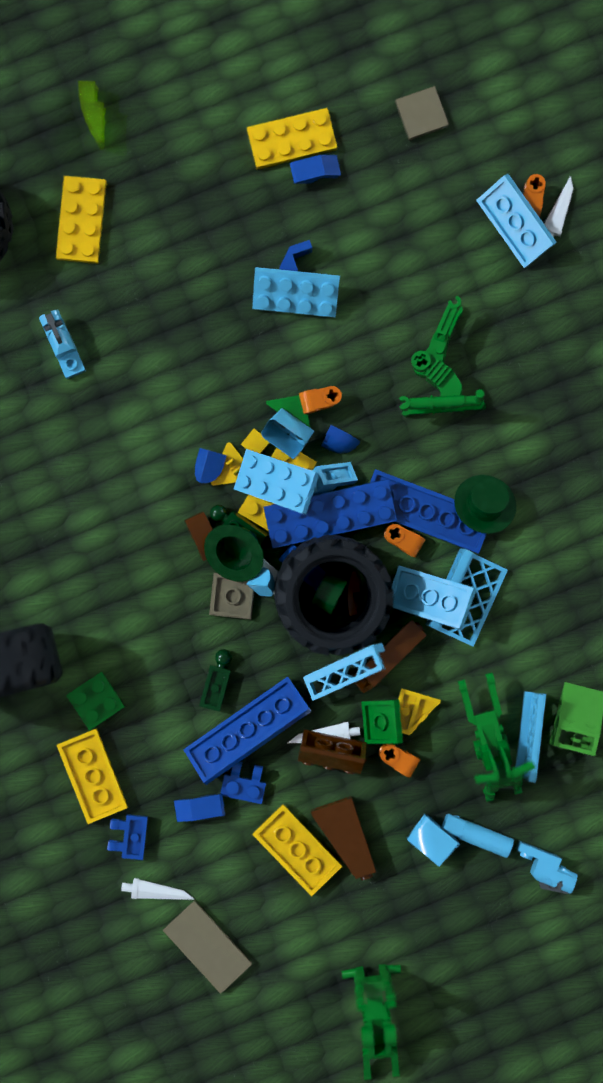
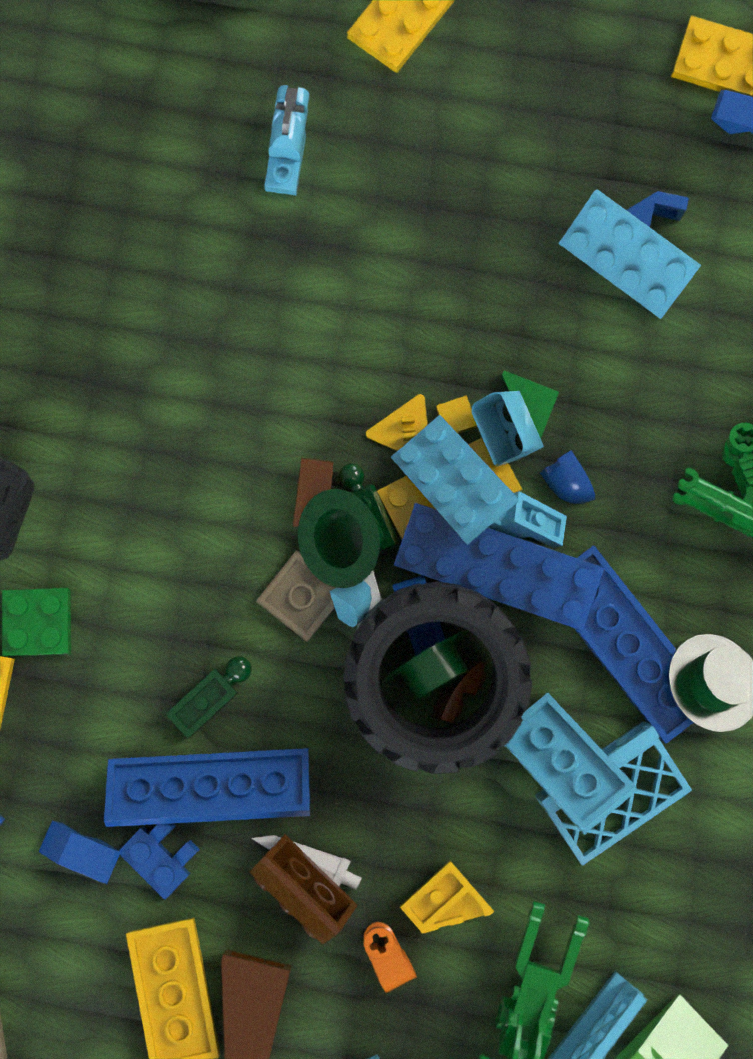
camera: 30 degrees right, 5 degrees down
blue brick [195,448,227,483] -> none
orange piece [299,386,342,414] -> none
medium azure fence [303,643,385,701] -> none
reddish brown slope [352,620,426,693] -> none
green plate [362,700,403,744] -> none
orange piece [384,524,426,558] -> none

